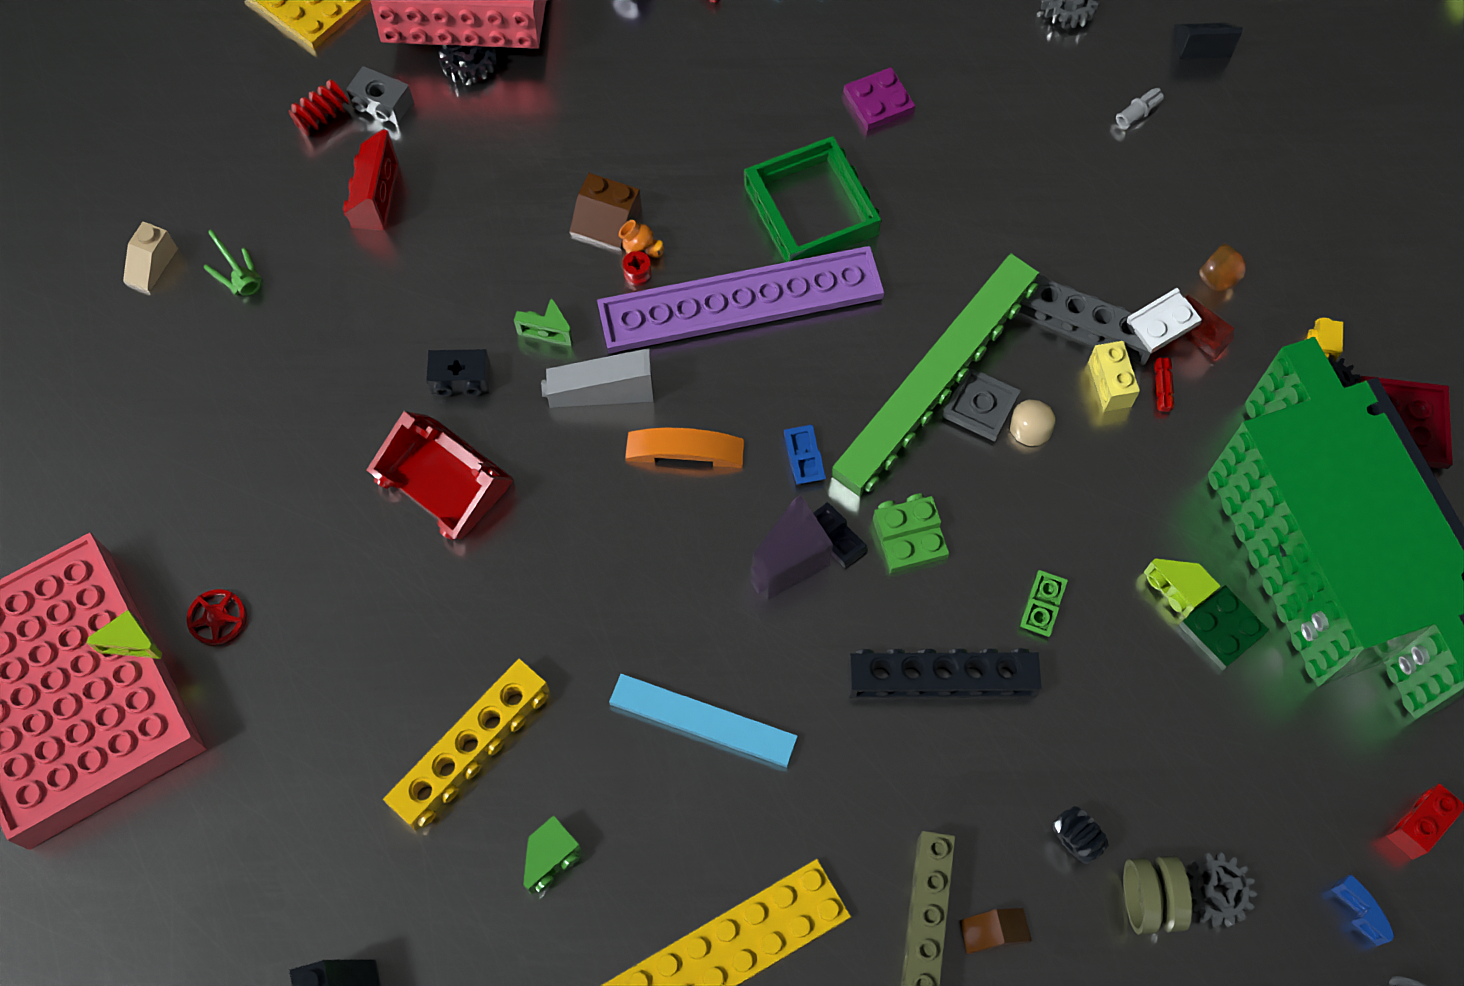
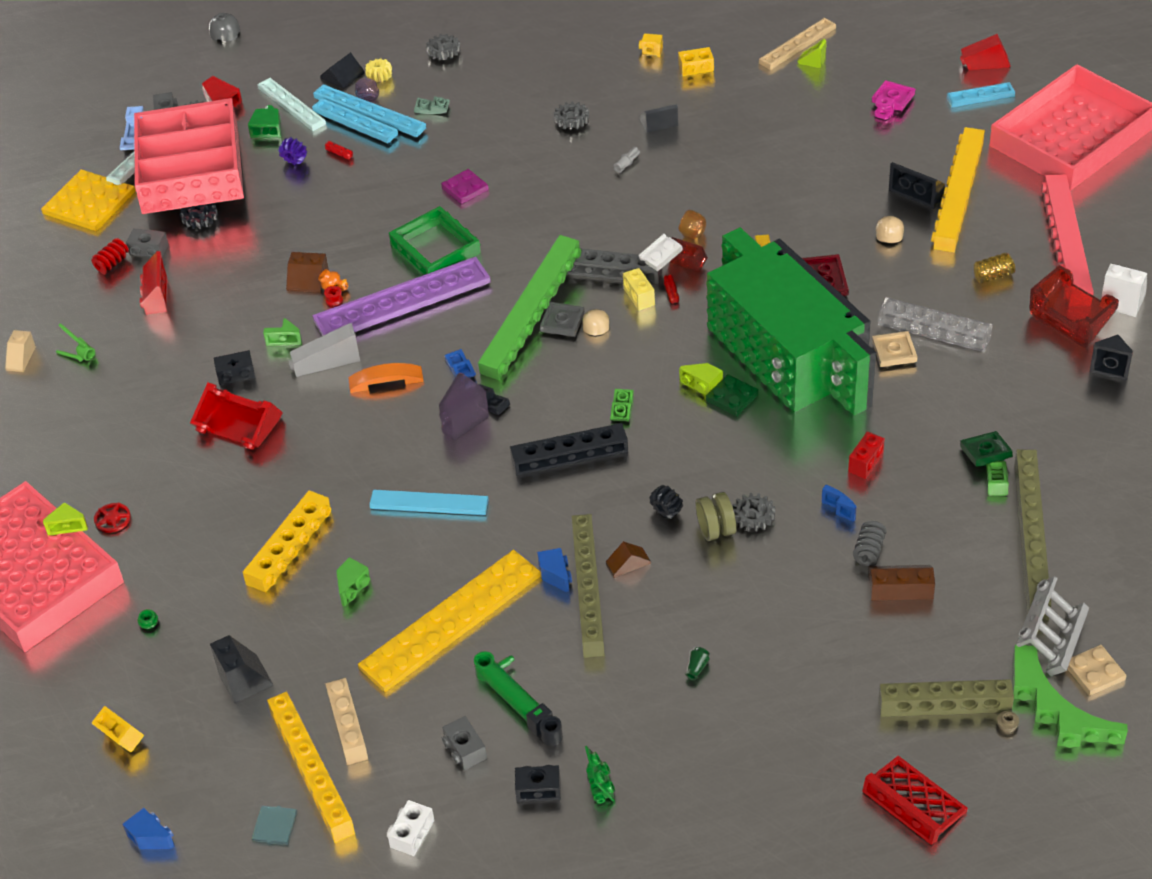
camera: 10 degrees left, 20 degrees down
bright green plate [873,493,949,573] -> none
none -> green plate [137,609,158,629]
none -> blue slope [537,548,572,592]

